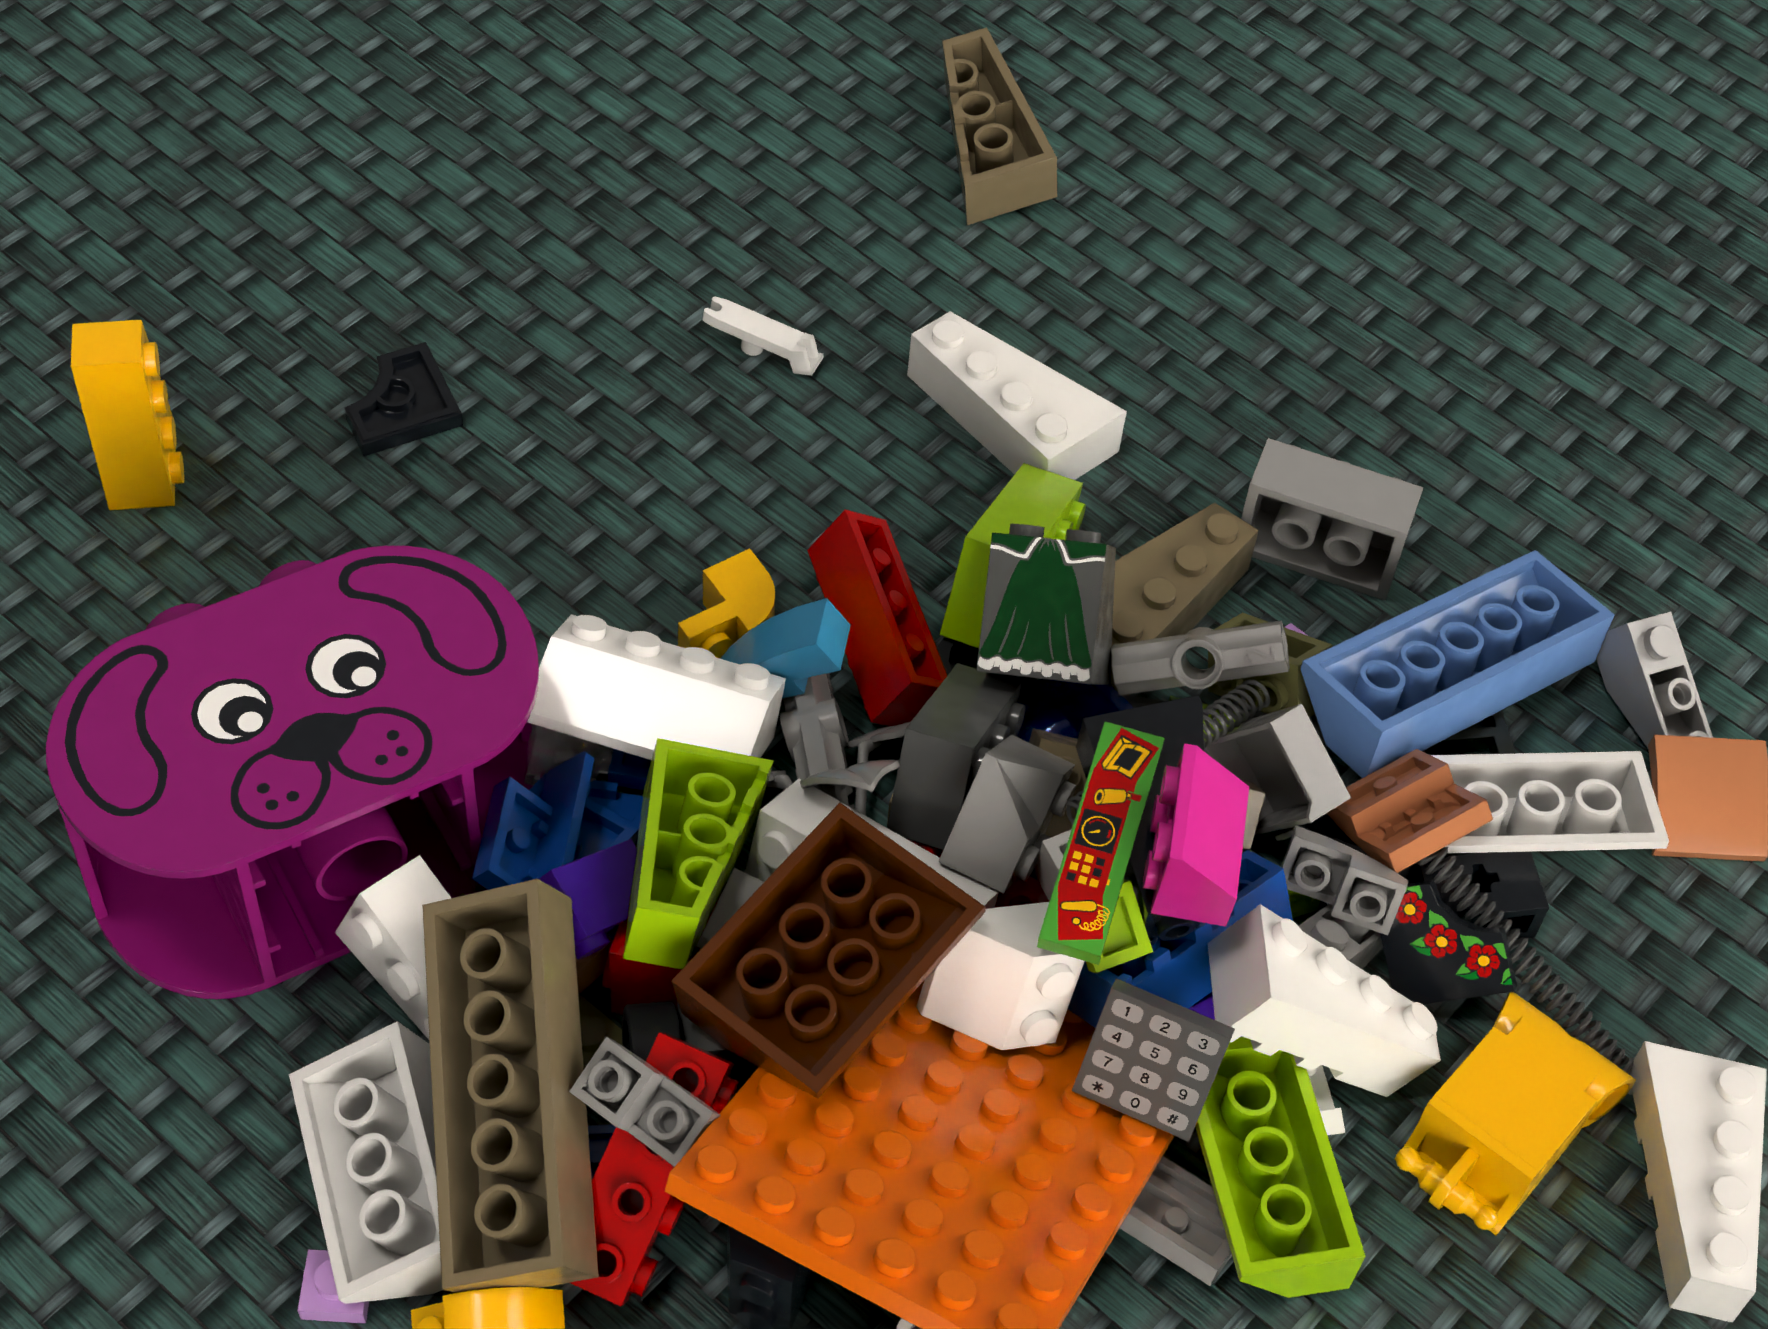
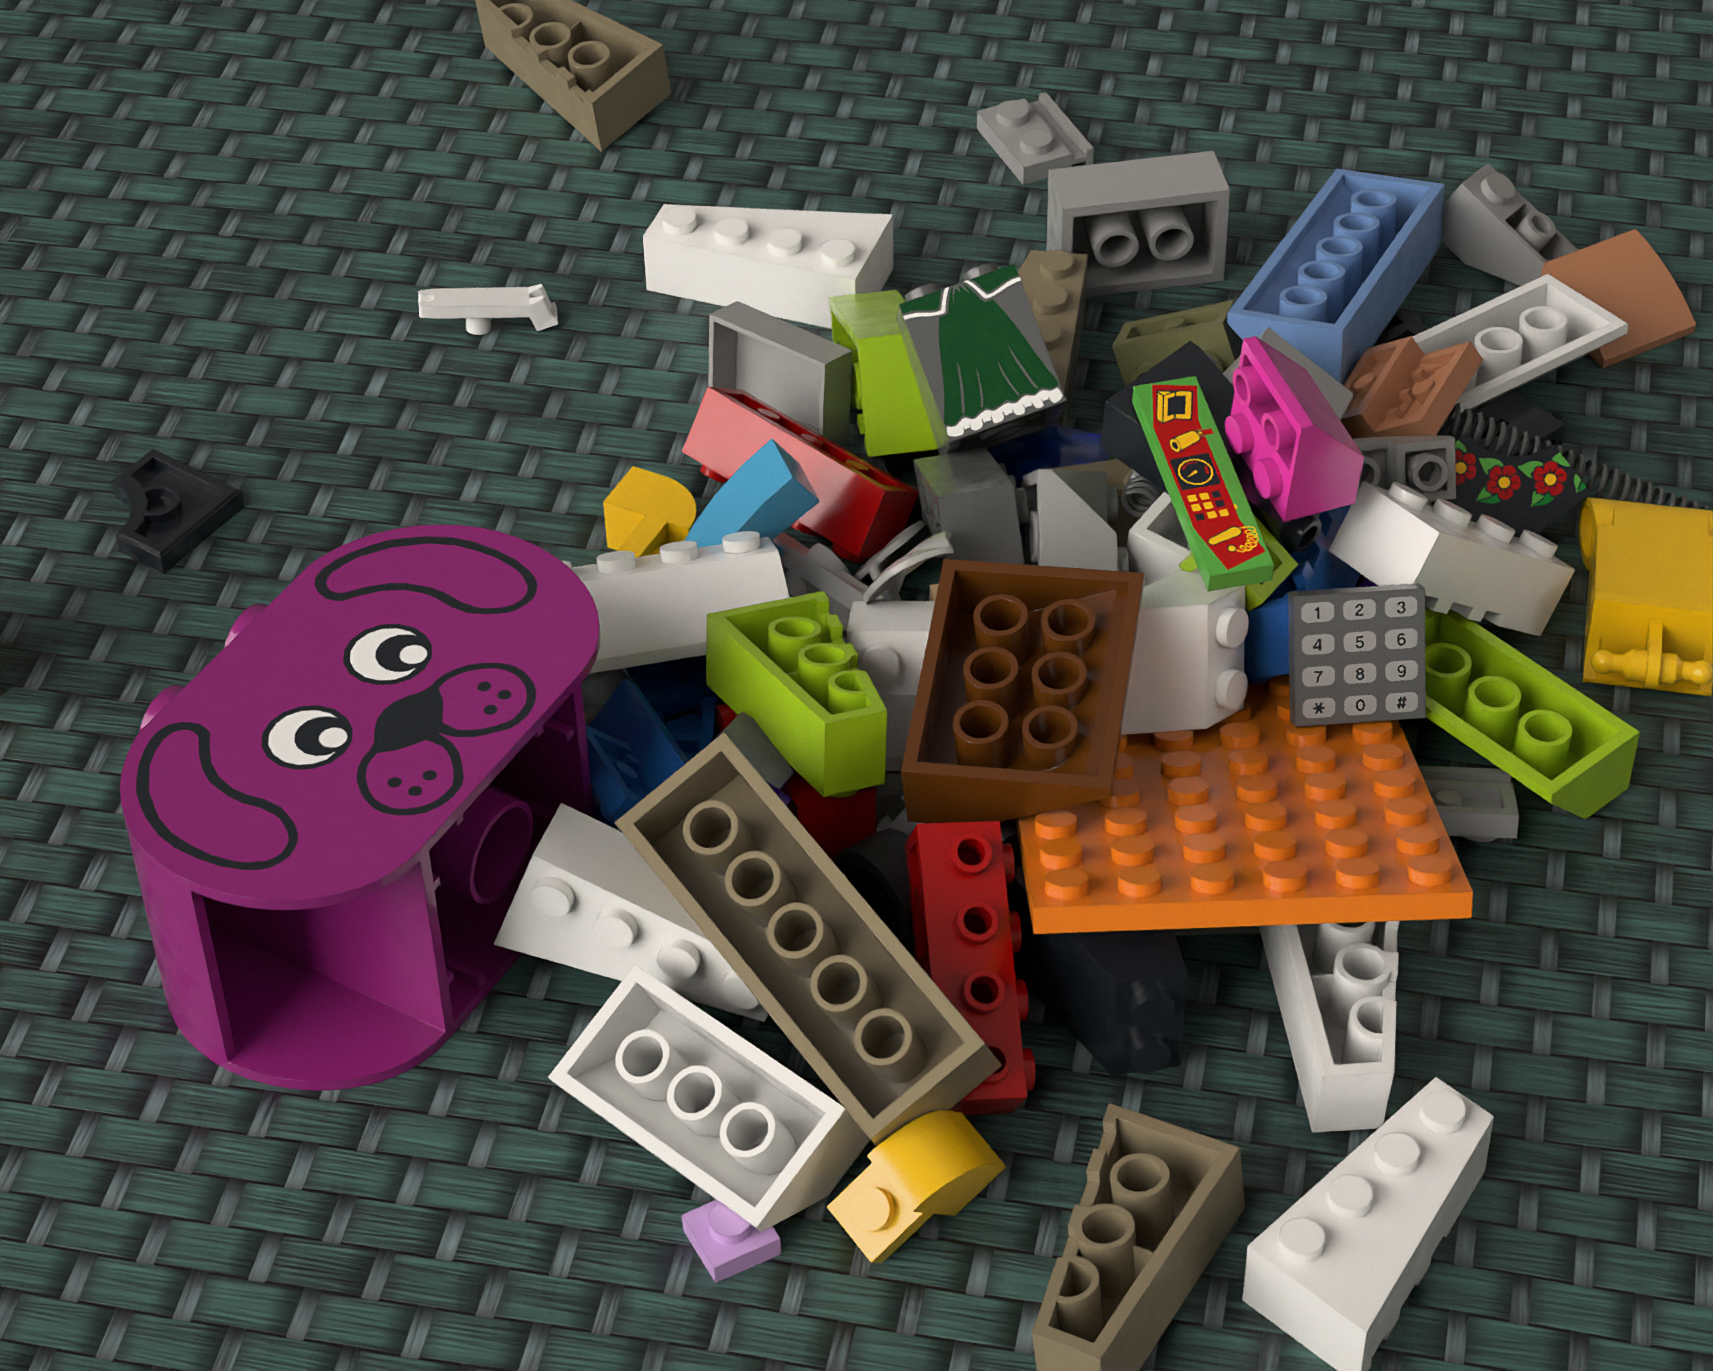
camera: 25 degrees left, 10 degrees down
light grey slope [569,1037,721,1167] -> none
light grey piece [1111,620,1290,695] -> none
none -> light grey container [708,301,853,448]
none -> light grey plate [977,92,1094,185]

